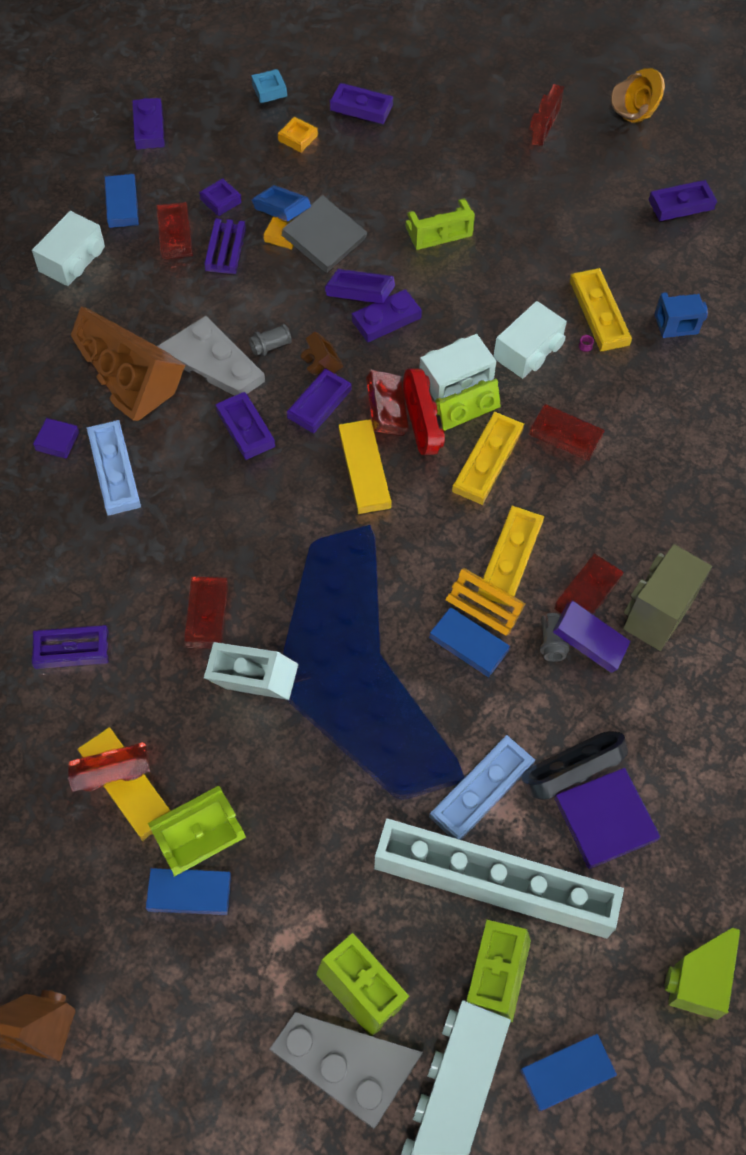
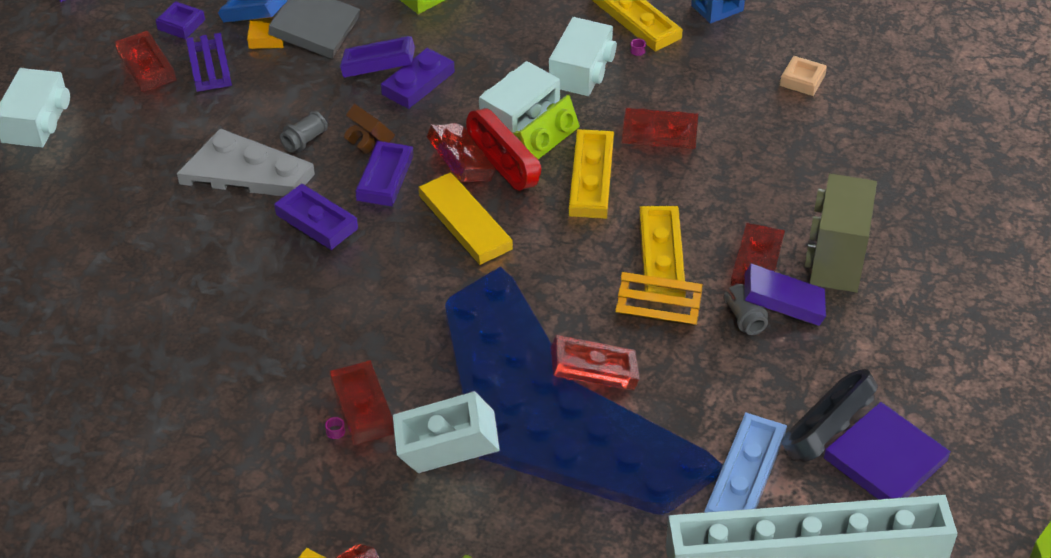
camera: 20 degrees left, 15 degrees down
dark purple tile [32,625,108,669] -> none
dark purple tile [33,418,80,459] -> none
dark orange wedge [71,306,185,421] -> none
light blue tile [87,420,141,516] -> none
blue tile [105,174,139,228] -> none
blue tile [429,607,510,678] -> none
none -> magenta piece [325,417,345,439]
none -> clear red plate [551,335,640,391]
none -> light nougat tile [780,56,827,96]

